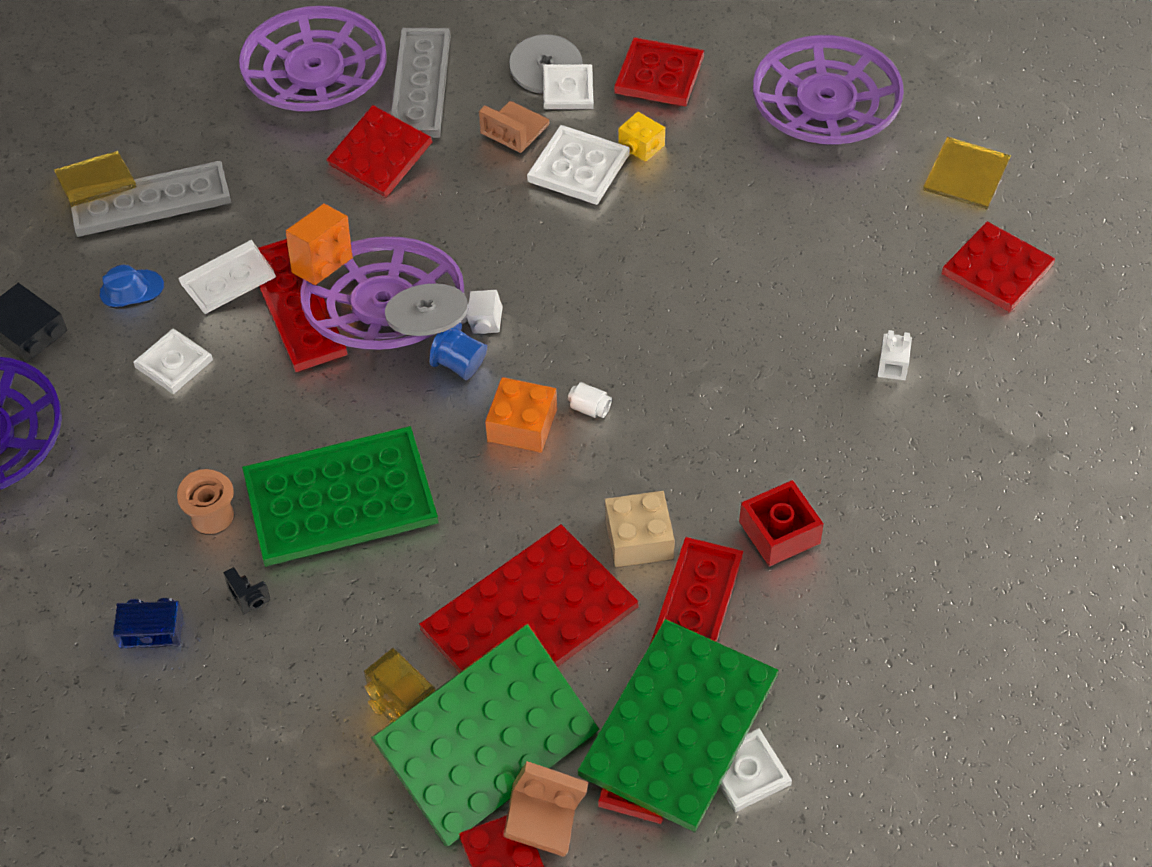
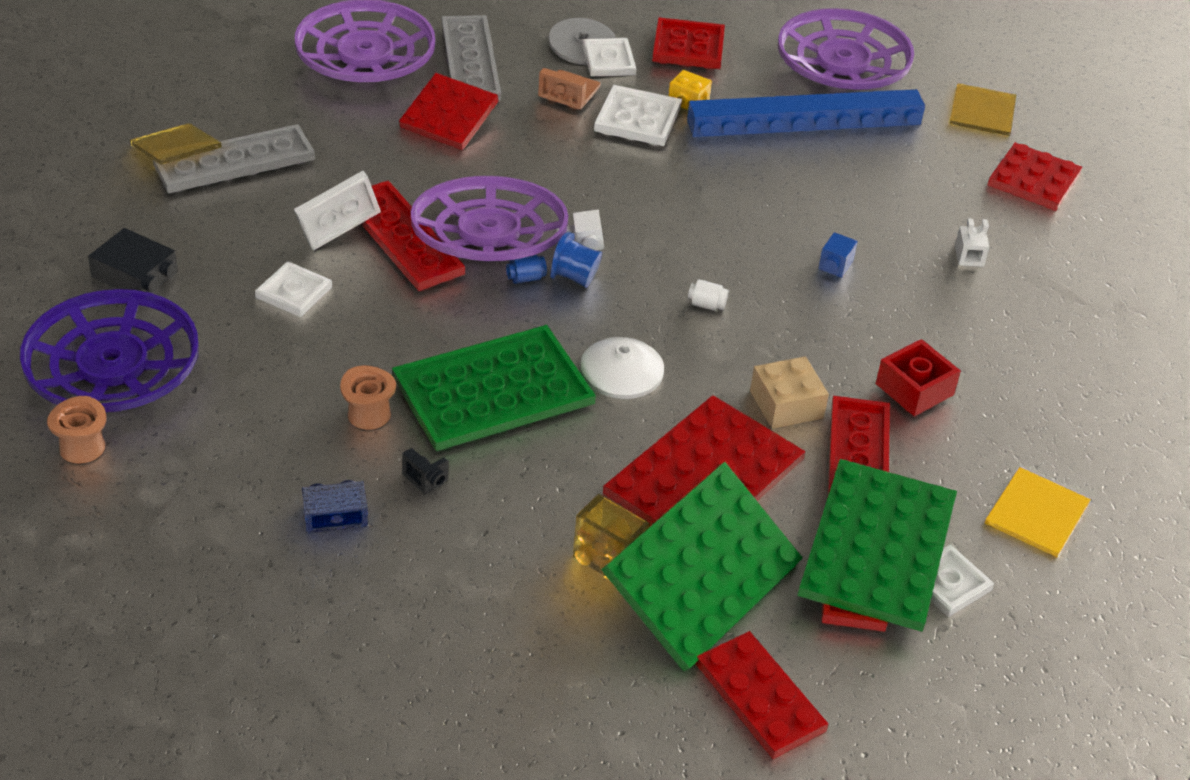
camera: 15 degrees left, 10 degrees down
blue piece [100,265,164,308] -> none
orange brick [285,204,353,285] -> none
light grey piece [385,284,468,336] -> none
orange brick [485,377,557,453] -> none
nougat bracket [504,761,588,857] -> none
none -> blue brick [506,254,547,284]
none -> white dish [580,337,664,399]
none -> blue brick [687,89,926,137]
none -> blue brick [818,232,858,278]
none -> yellow piece [984,467,1091,557]

